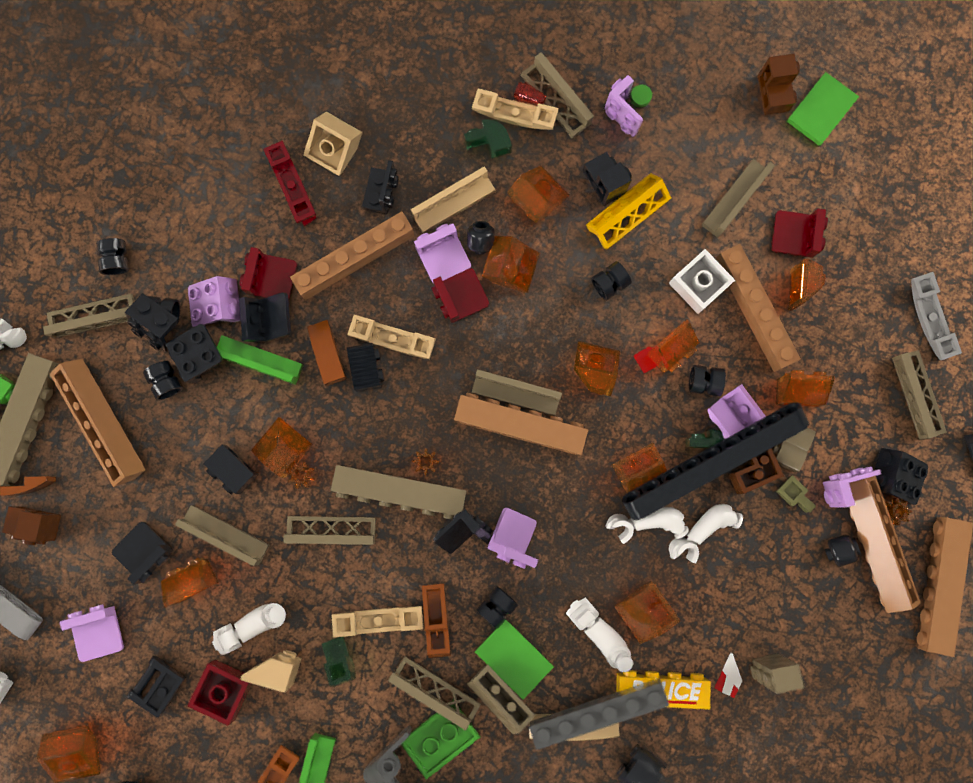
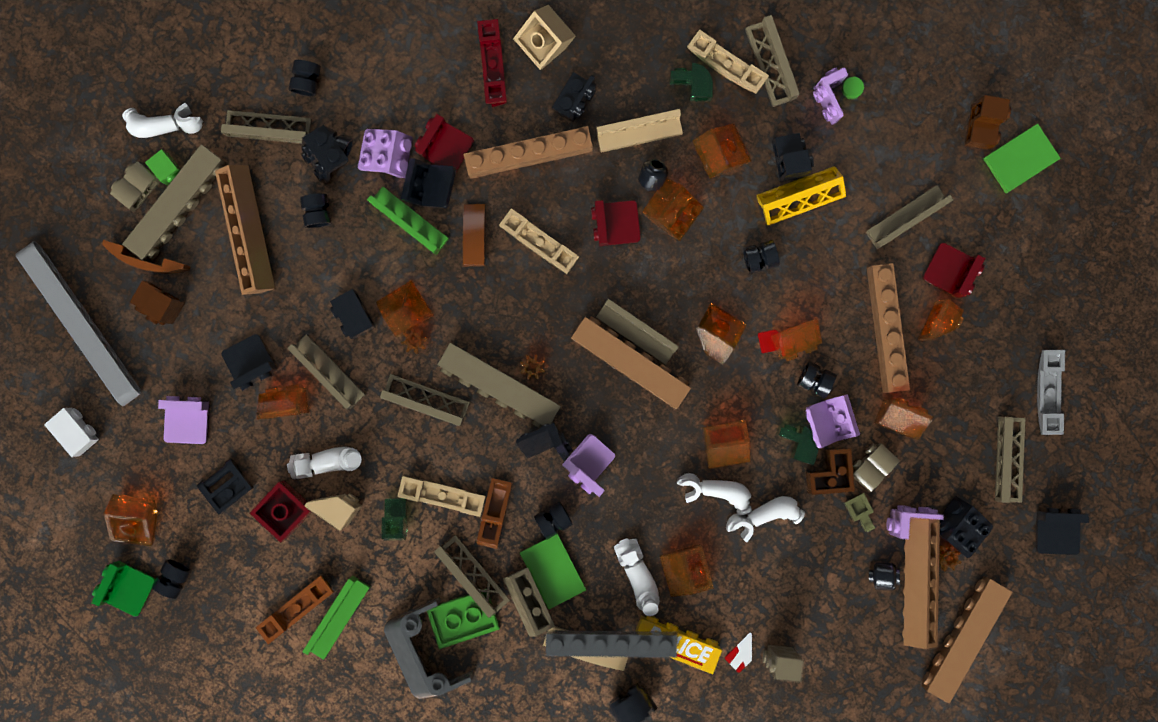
camera: 20 degrees right, 5 degrees up
black bracket [165,324,222,384] -> none
black brick [347,343,385,392] -> none
lavender bracket [414,224,471,284] -> none
clear red cone [514,82,547,106] -> none
black beam [622,402,810,520] -> none
white brick [669,249,735,314] -> none

